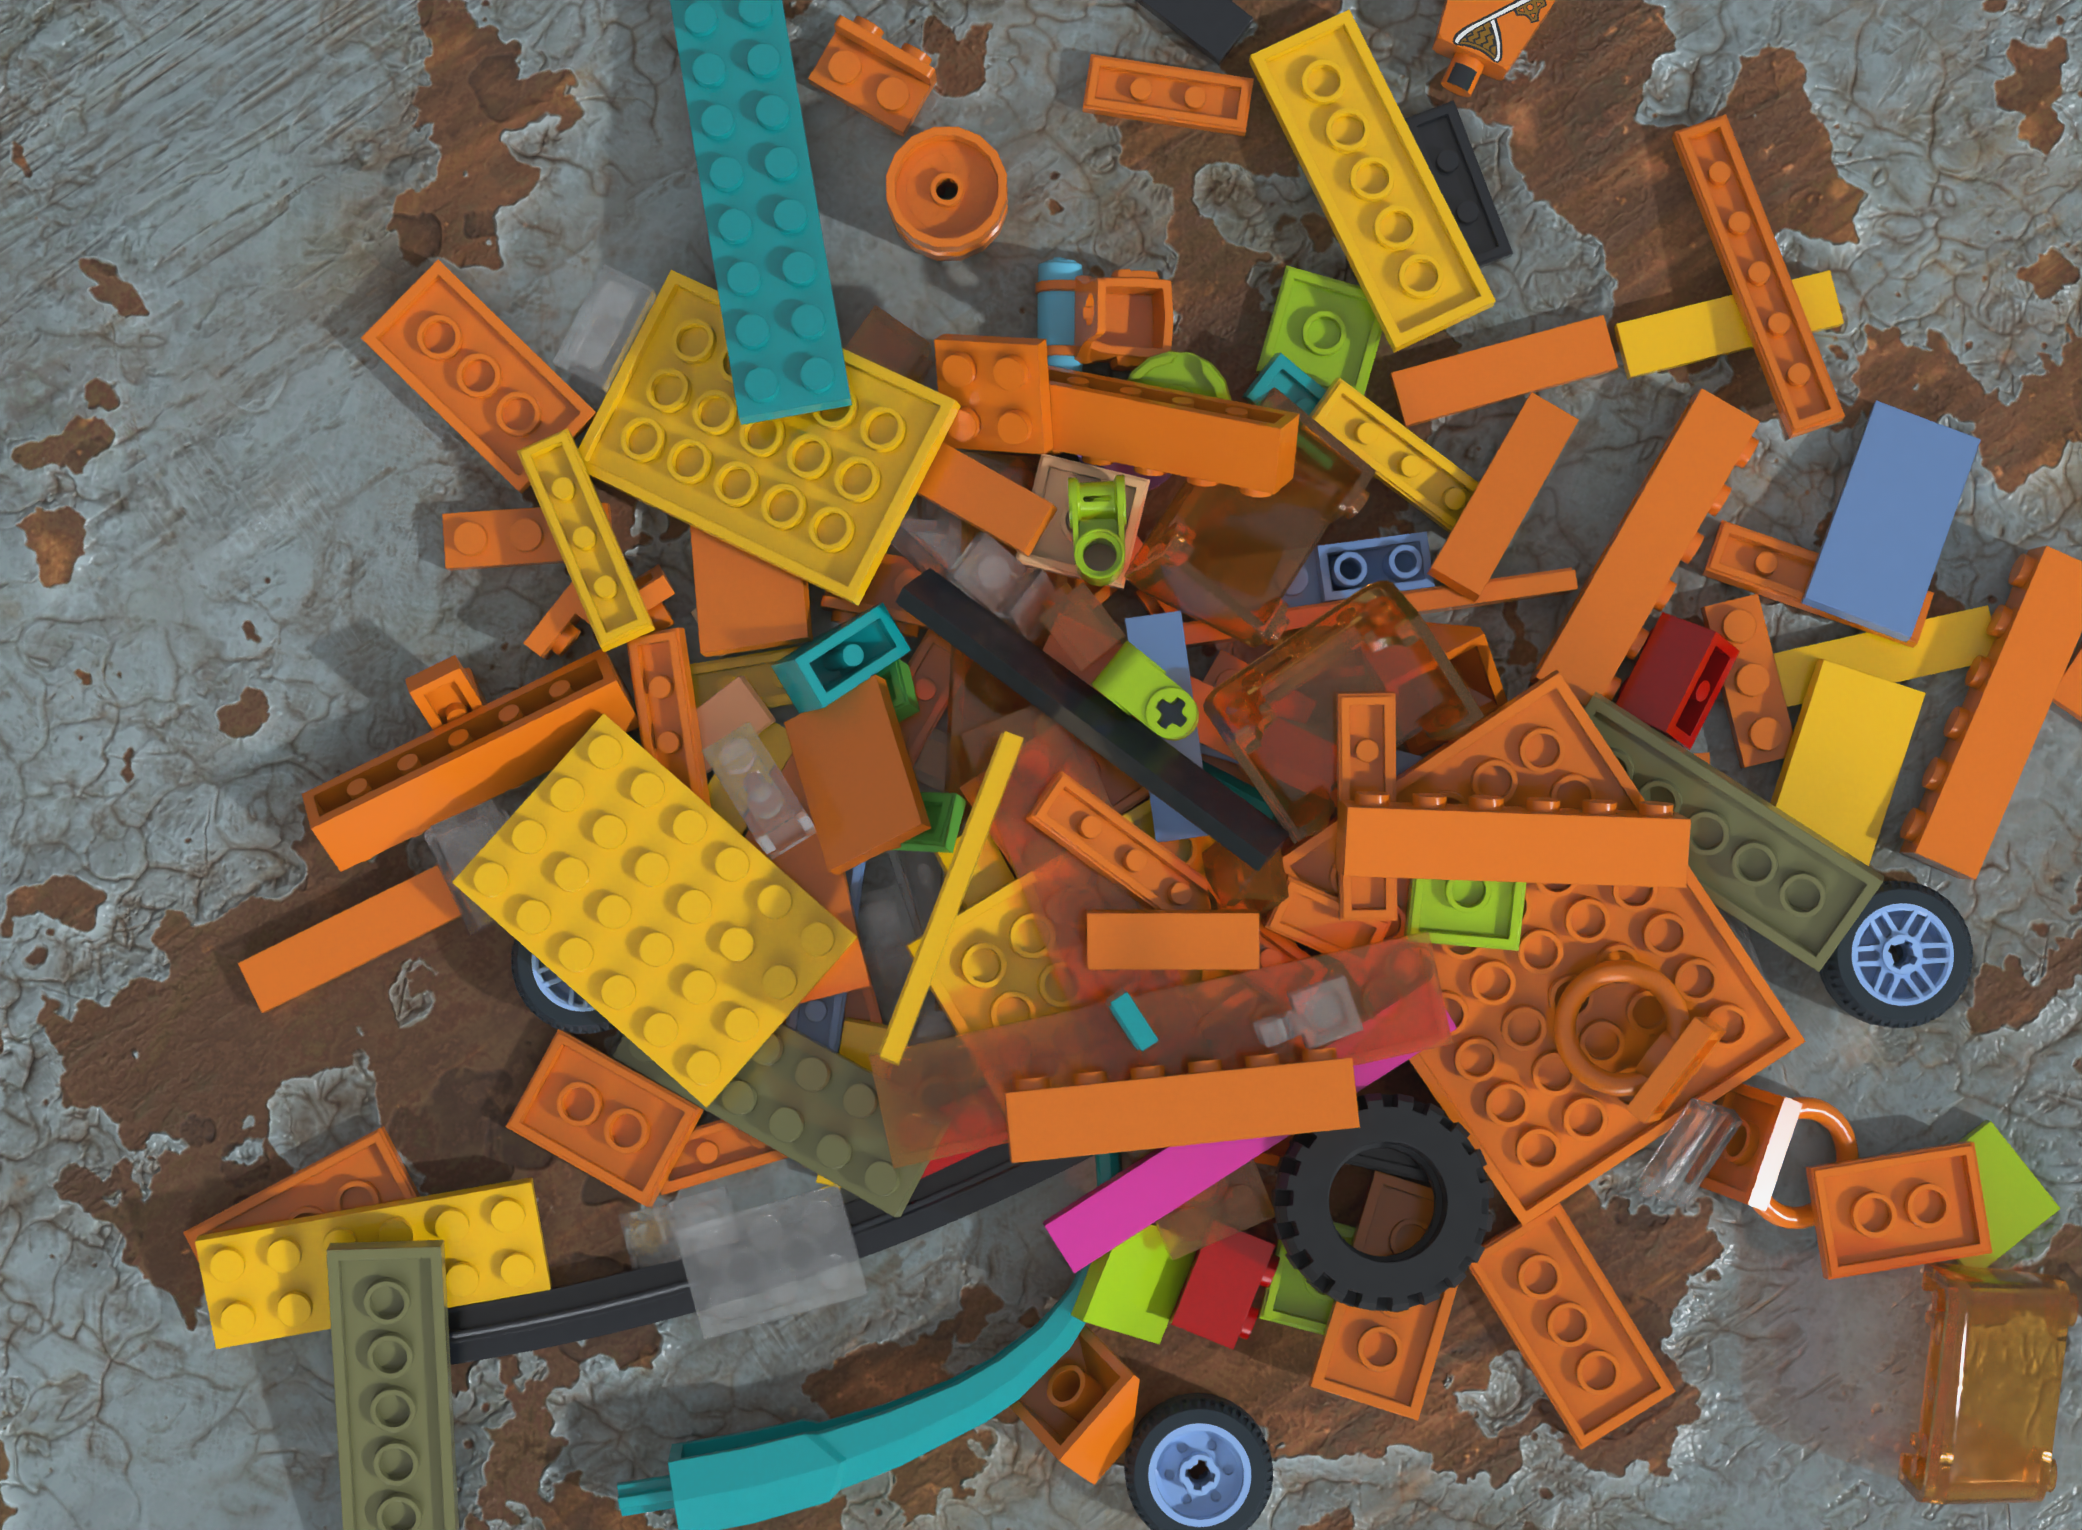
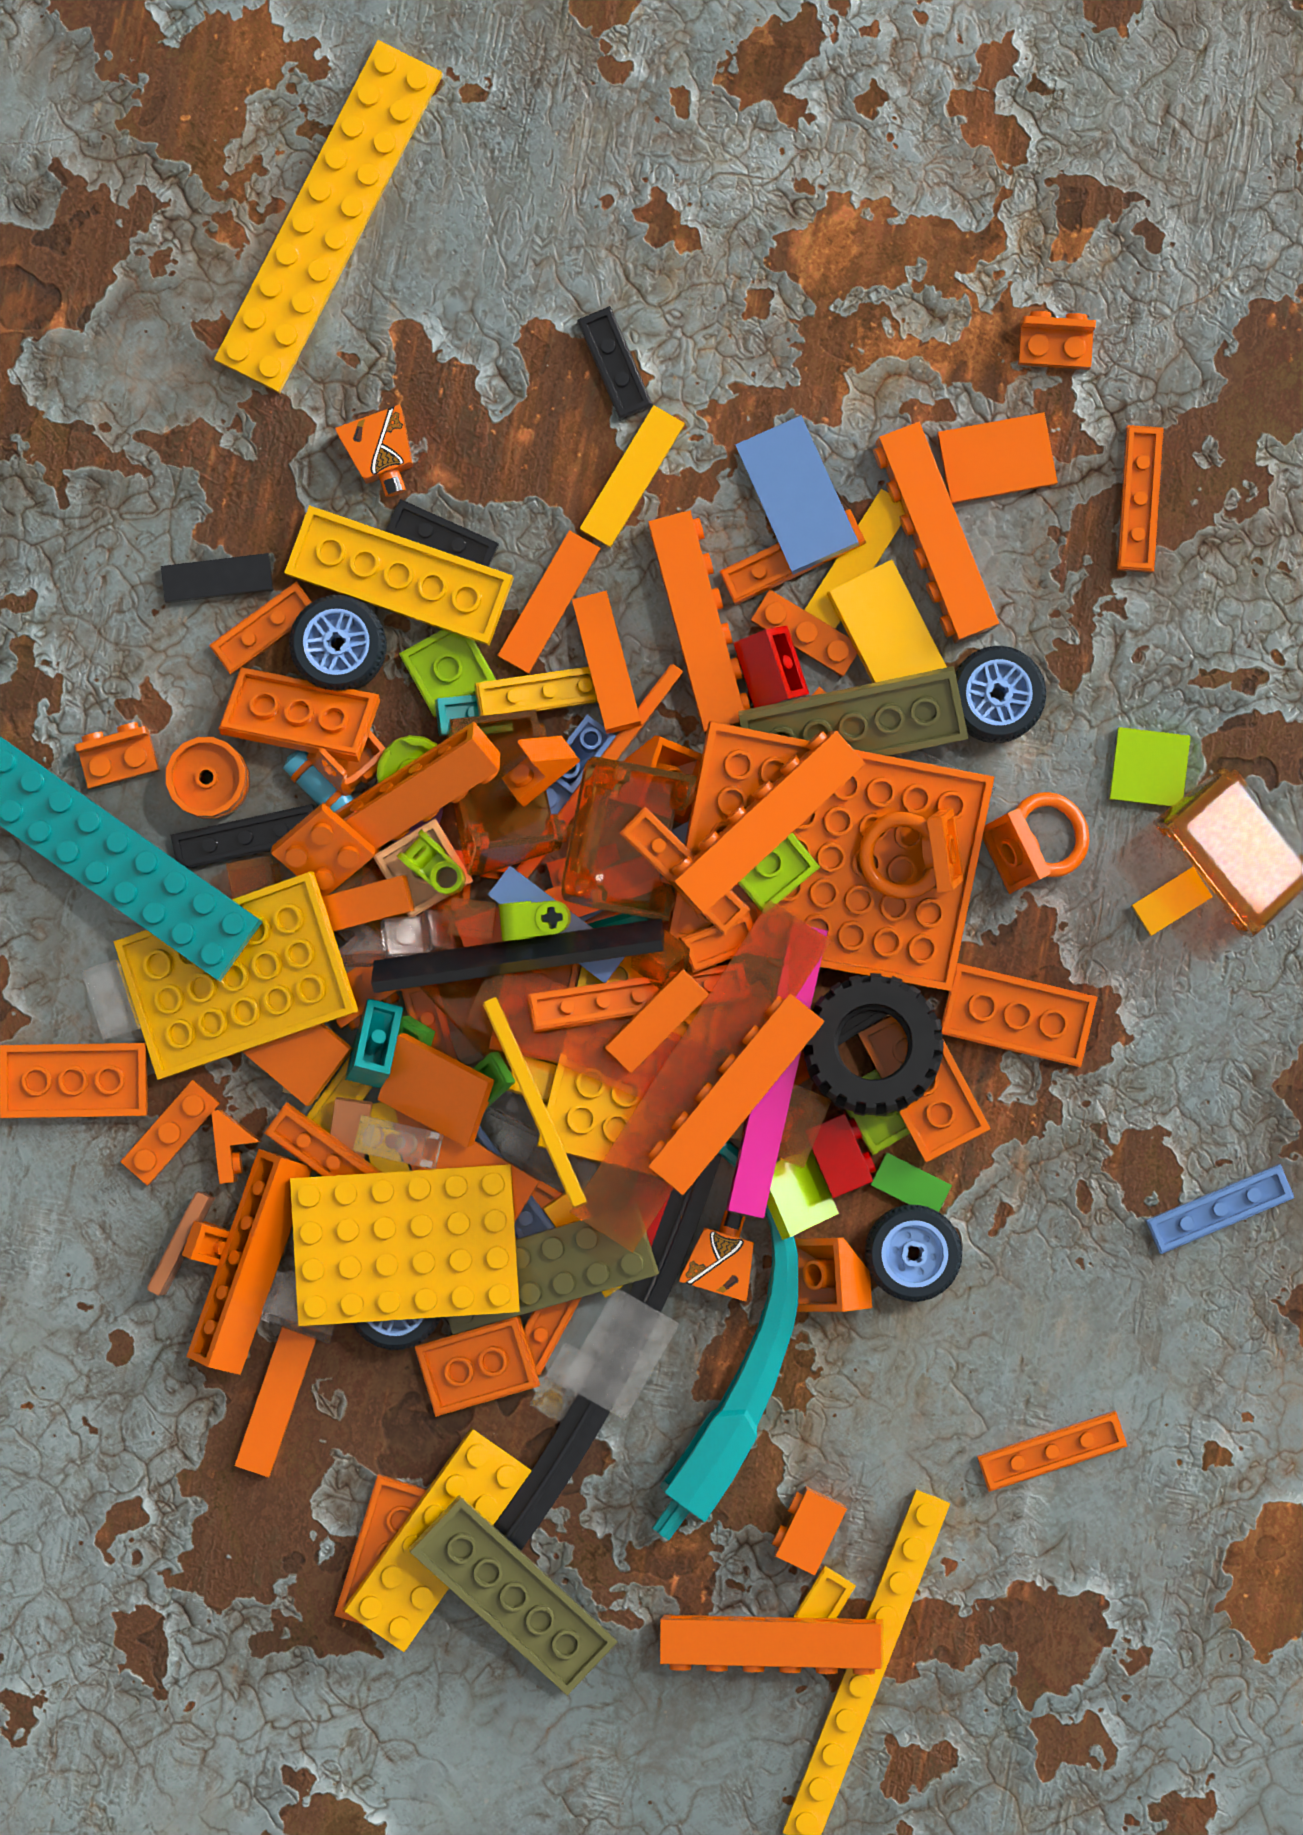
camera: 45 degrees left, 0 degrees up
yellow tile [517,428,656,652] -> none
orange tile [634,564,675,631] -> none
teal tile [1105,988,1159,1051] -> none
clear plate [1253,974,1364,1050] -> none
clear tile [1634,1098,1743,1207] -> none
orange tile [1672,114,1845,439] -> none
orange tile [1805,1141,1992,1280] -> none
none -> nougat tile [147,1192,215,1296]
none -> black tile [170,804,314,869]
none -> orange tile [219,667,380,763]
none -> wheel [289,595,387,691]
none -> orange slope [502,736,580,807]
none -> black tile [577,306,653,421]
none -> orange torso [679,1210,754,1302]
none -> bright green tile [870,1152,952,1212]
none -> tile [1131,867,1213,936]

